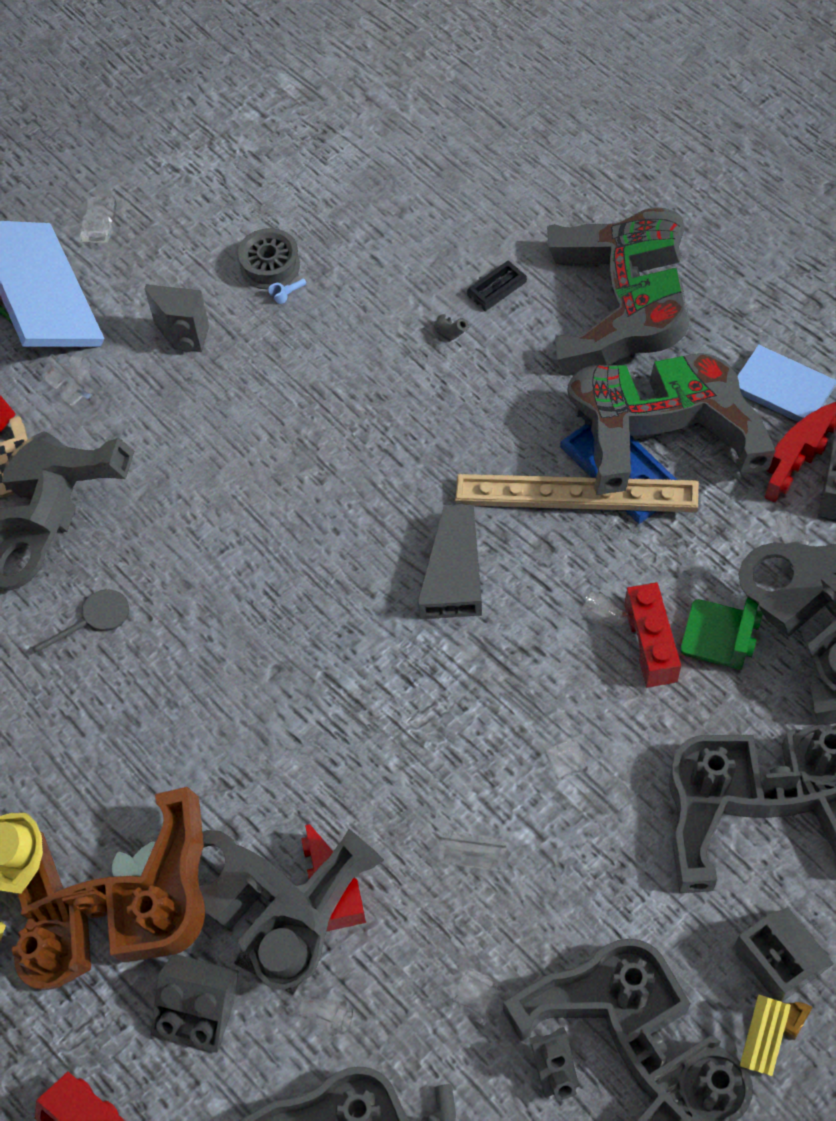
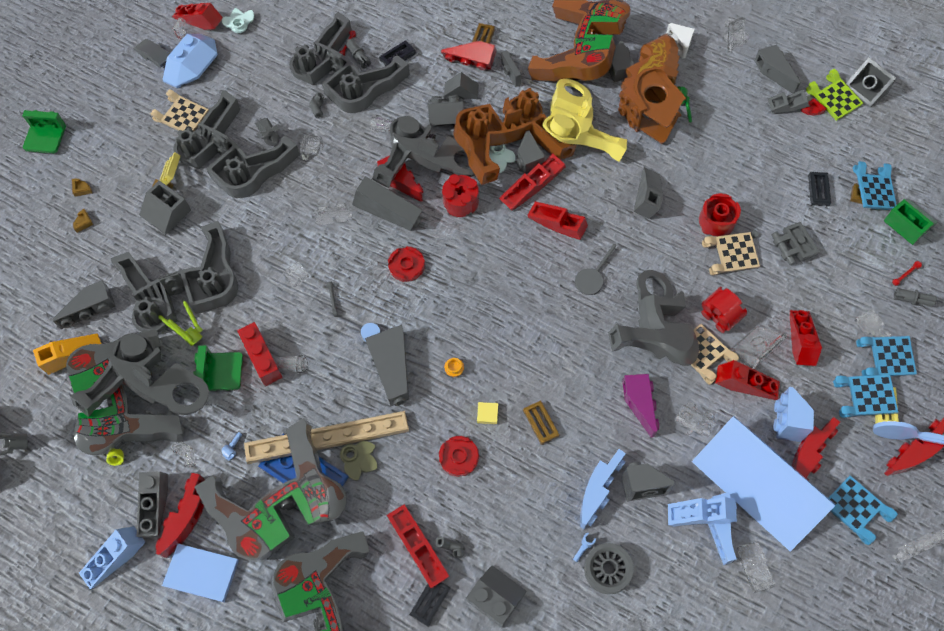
camera: 160 degrees right, 5 degrees up
none -> lime plant [158,301,203,346]
none -> light blue hand [222,432,242,461]
none -> dark grey hinge [326,281,338,317]
none -> olive plate [340,441,378,481]
none -> dark grey slope [352,176,422,231]
none -> light blue tile [361,323,380,342]
none -> red slope [387,504,449,588]
none -> red tile [388,246,425,282]
none -> red tile [439,436,479,477]
none -> red brick [442,174,479,217]
none -> dark grey slope [444,72,479,99]
none -> light orange plate [444,358,464,377]
none -> dark grey slope [466,566,527,628]
none -> light yellow tile [477,402,498,424]
none -> red slope [499,154,566,211]
none -> dark grey plate [501,50,521,87]
none -> dark grey slope [516,130,545,174]
none -> pearl gold tile [523,400,559,445]
none -> red slope [527,201,588,240]
none -> light blue slope [580,449,626,529]
none -> magenta slope [622,374,659,438]
none -> light blue slope [668,497,737,527]
none -> light blue slope [708,492,737,565]

